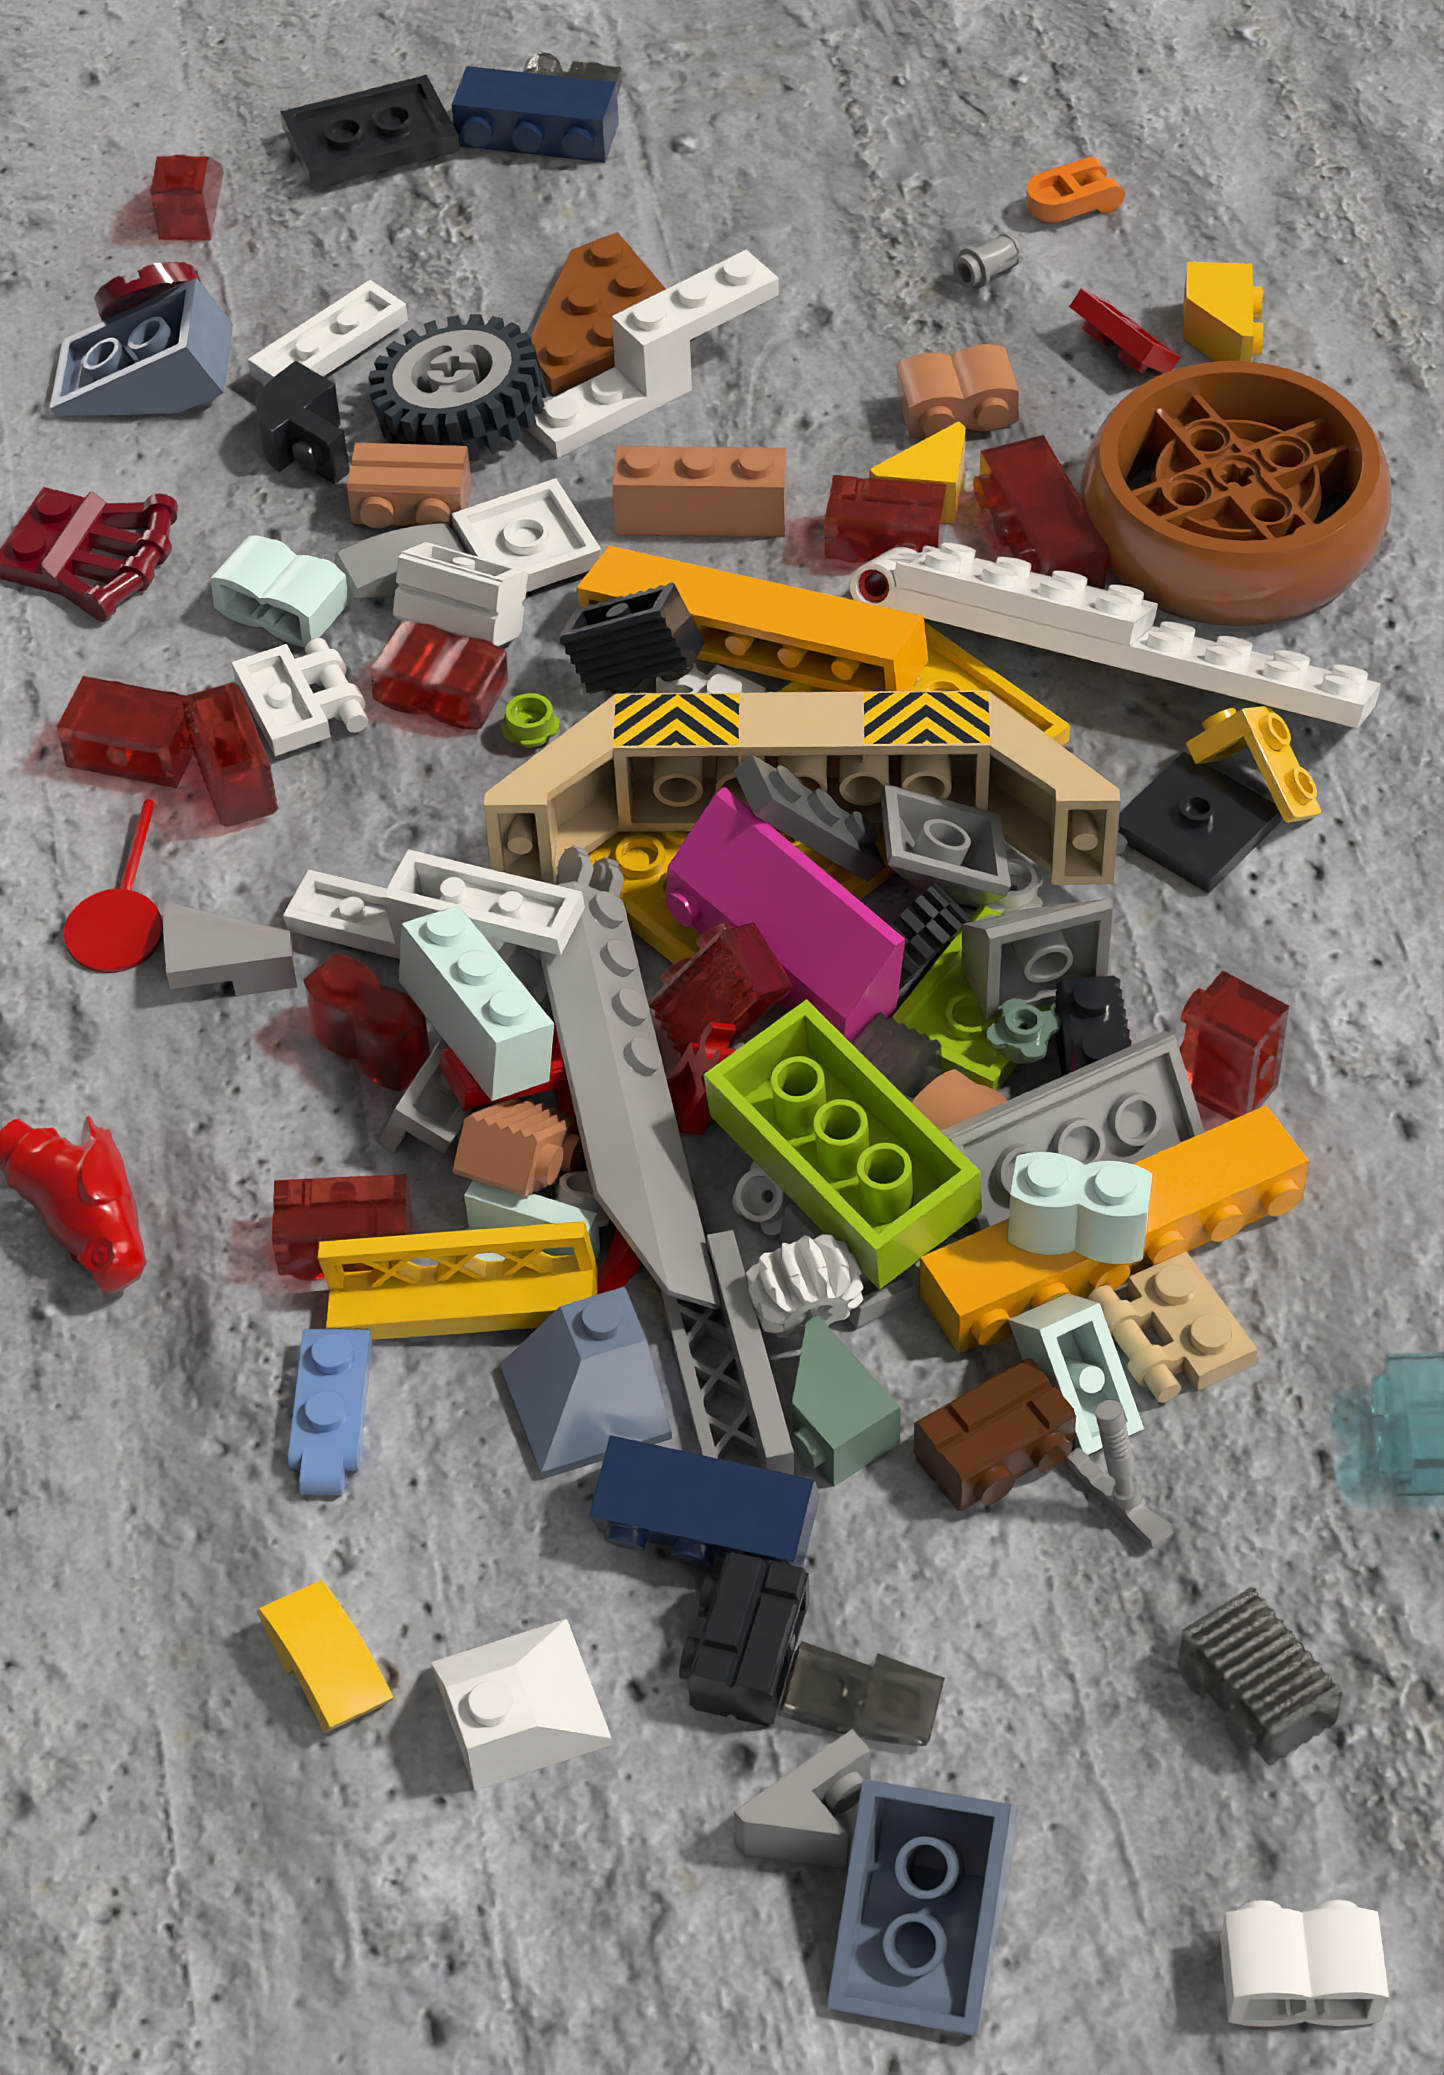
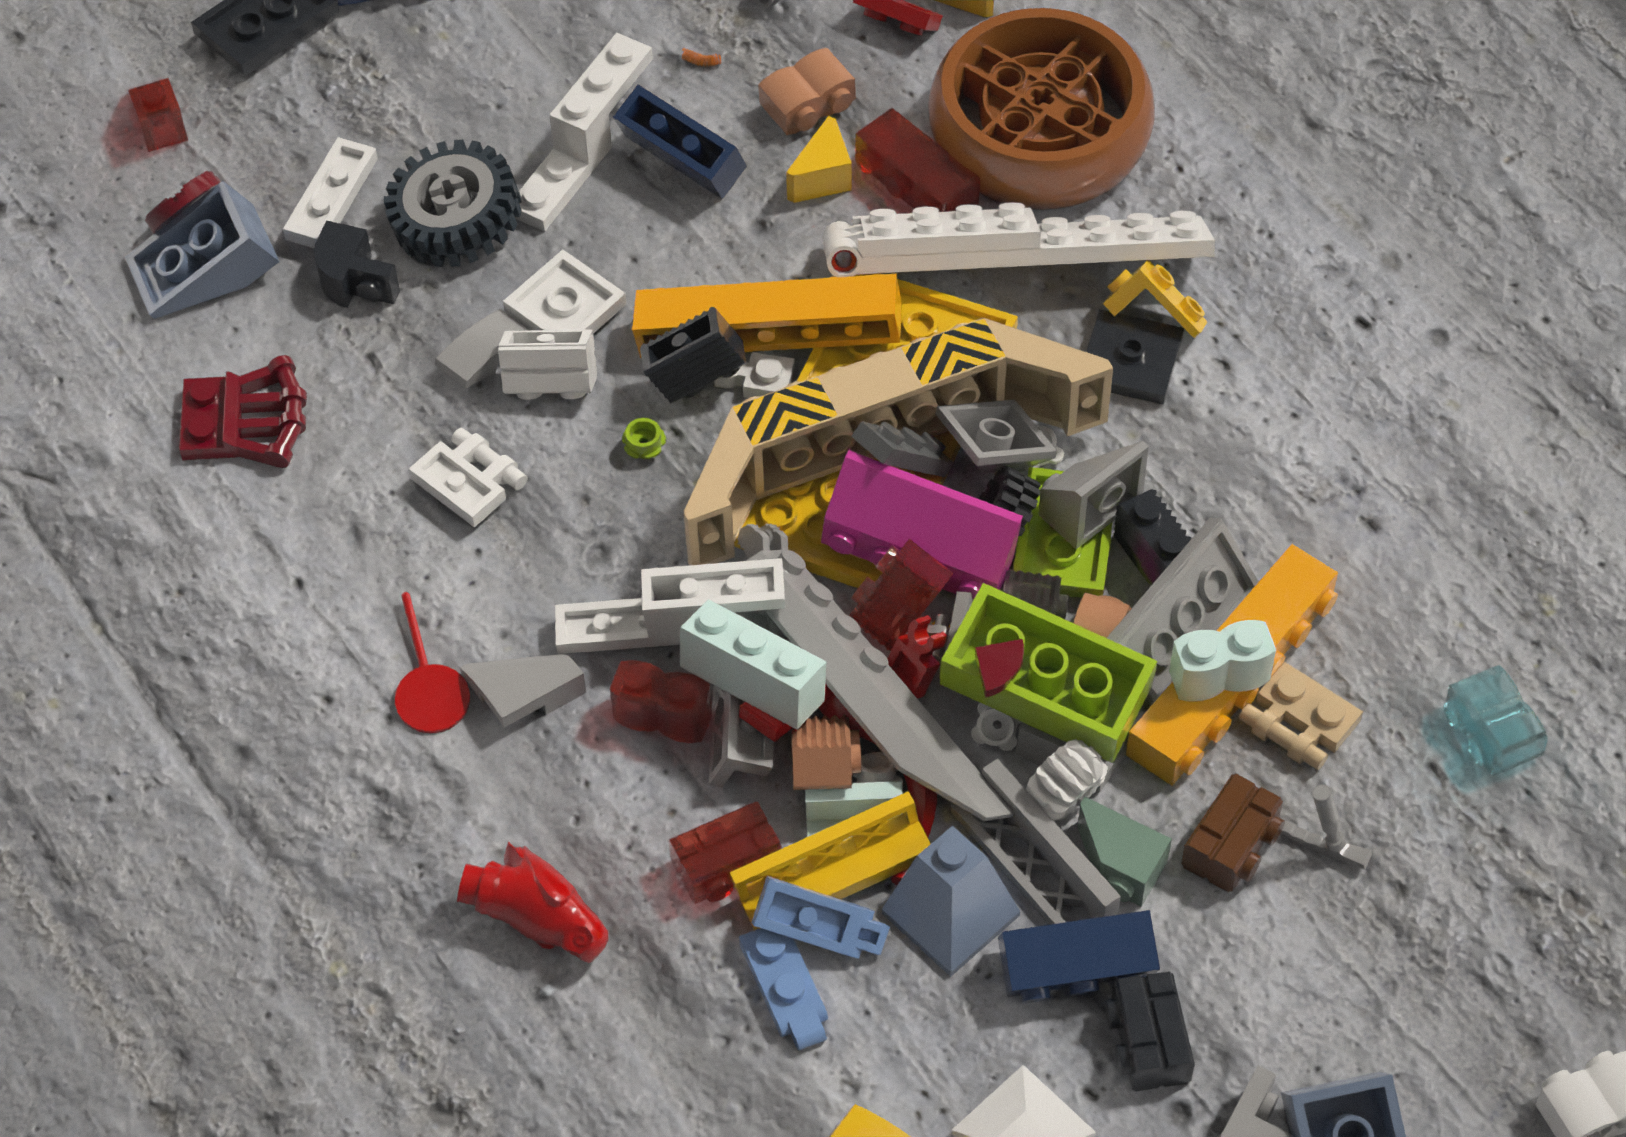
camera: 25 degrees left, 5 degrees up
clear red brick [56,676,202,788] -> none
clear red brick [182,683,279,827] -> none
light aqua brick [210,535,348,647] -> none
nougat brick [347,443,471,529] -> none
clear red brick [370,621,508,730] -> none
dark orange plate [531,232,696,396] -> none
nougat brick [612,445,787,537] -> none
clear smoke slope [778,1641,945,1746] -> none
clear red brick [824,475,947,563] -> none
sand green plate [986,998,1061,1064] -> none
light aqua slope [1009,1293,1144,1455] -> none
clear smoke brick [1178,1587,1343,1765] -> none
clear red brick [1179,970,1290,1120] -> none
none -> dark blue brick [613,84,747,199]
none -> orange leg [681,48,721,67]
none -> medium blue hinge [751,876,890,959]
none -> dark red tile [975,639,1024,698]

